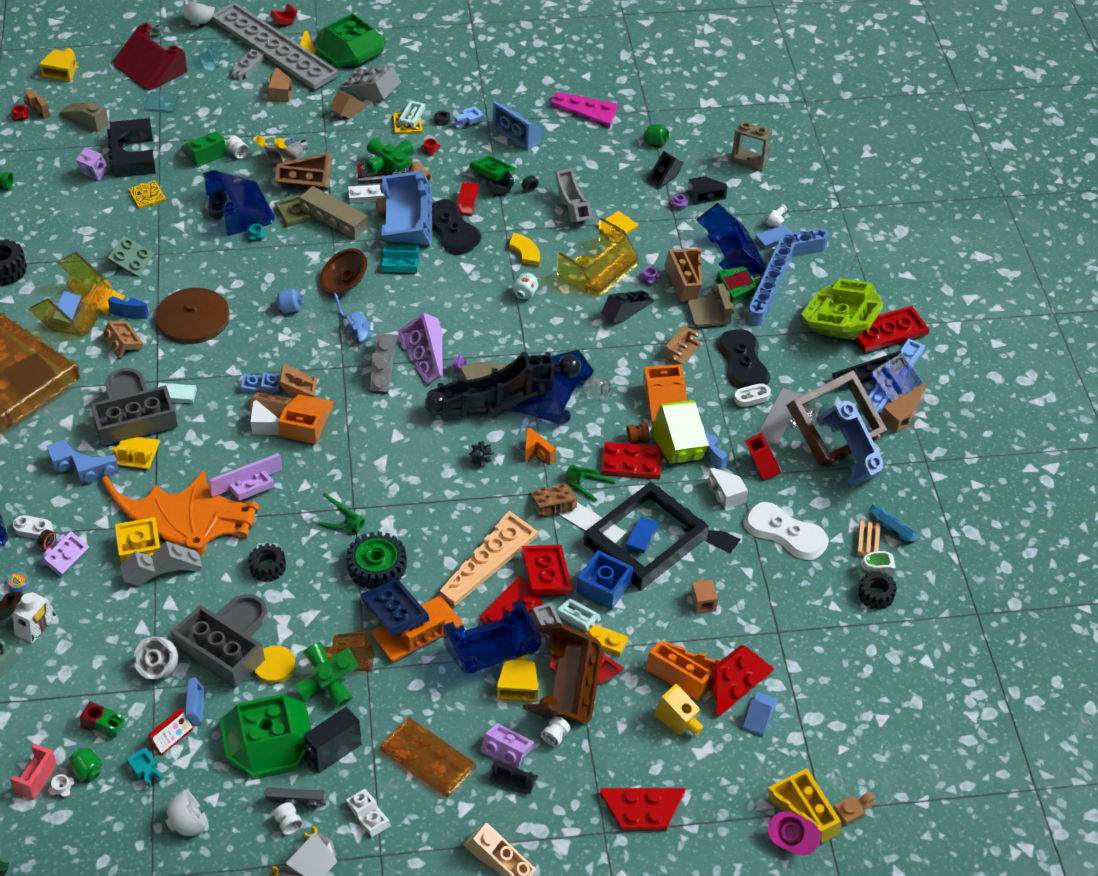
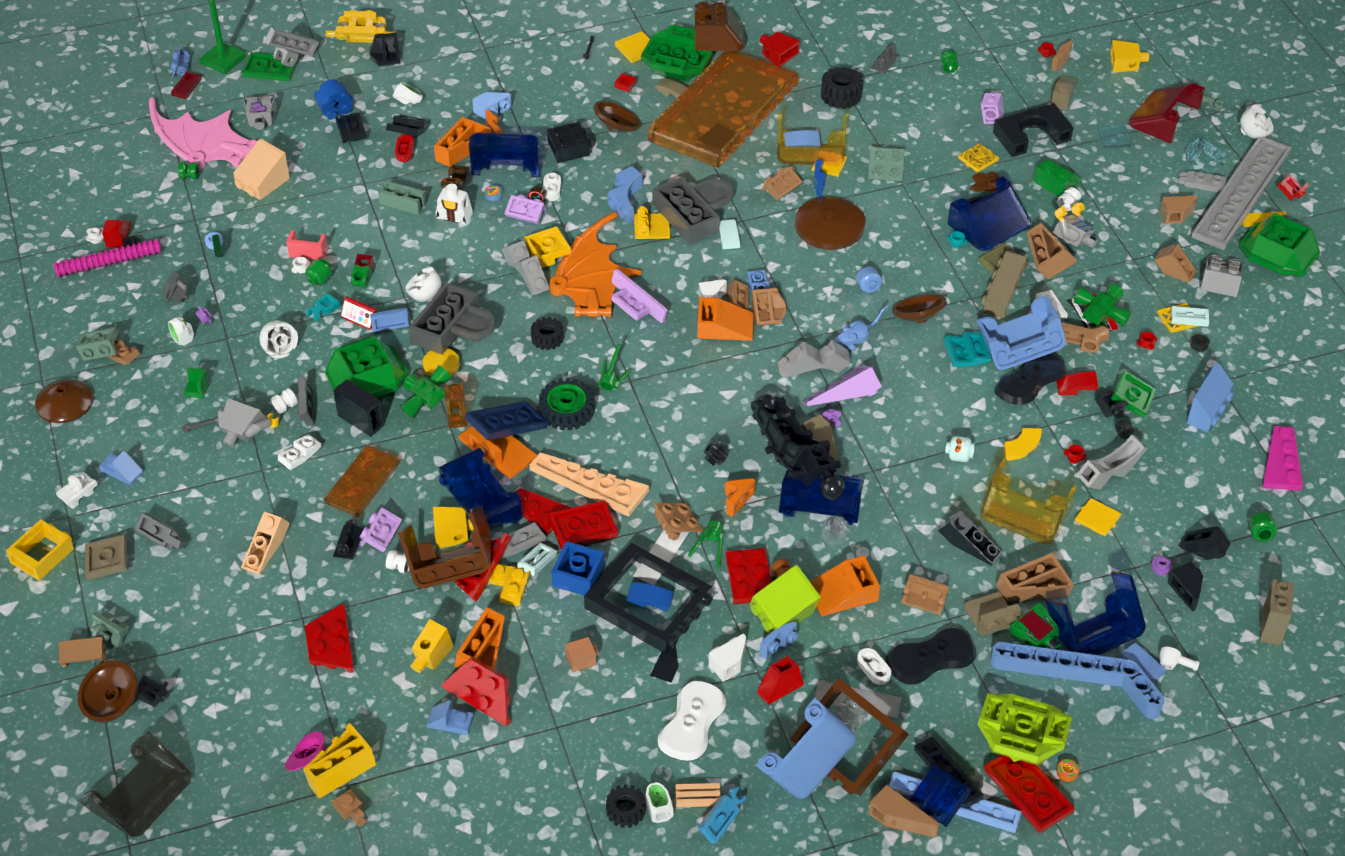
camera: 80 degrees right, 0 degrees up
light blue plate [454,106,484,129] -> none
medium lavender plate [639,267,660,284] -> none
none -> reddish brown plate [970,172,1002,192]
none -> red plate [1063,445,1087,464]

